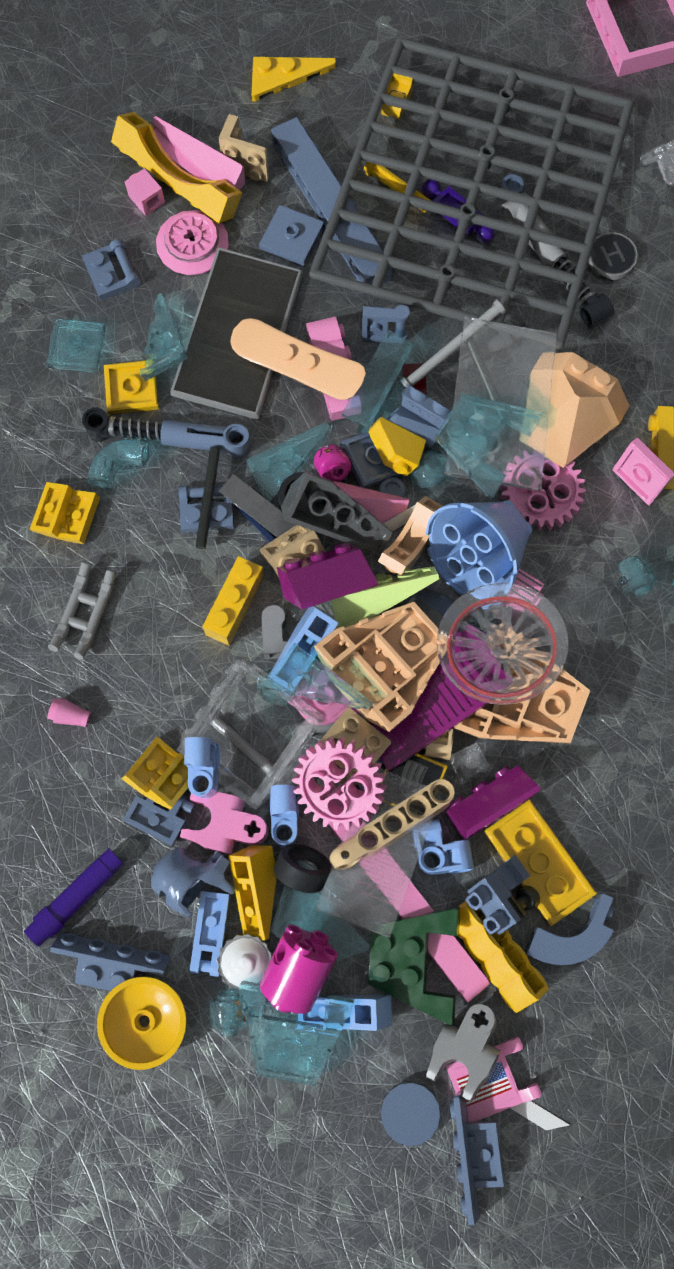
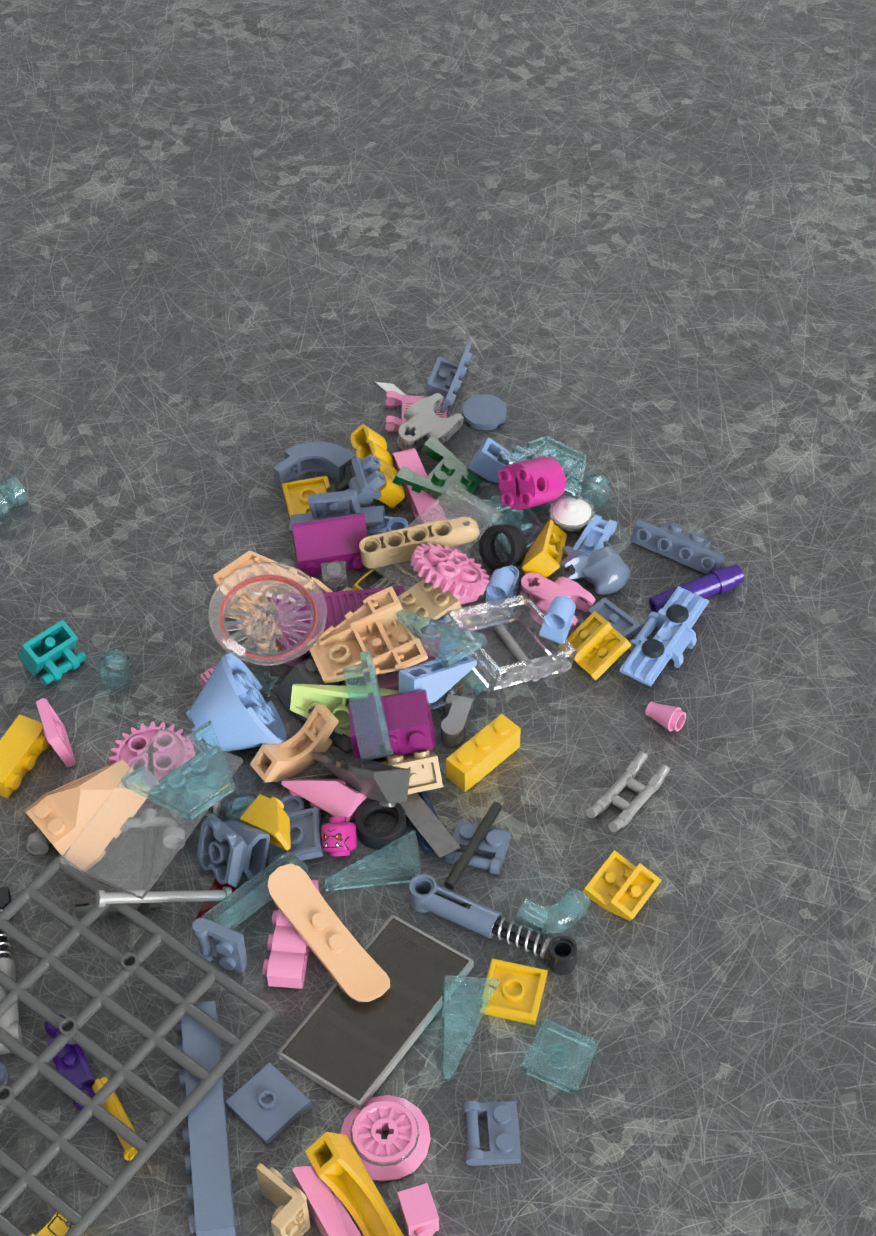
camera: 160 degrees left, 25 degrees down
yellow dish [97,977,187,1070] -> none
none -> sand blue bracket [289,490,385,534]
none -> clear light blue panel [343,650,393,761]
none -> light blue piece [619,586,709,687]

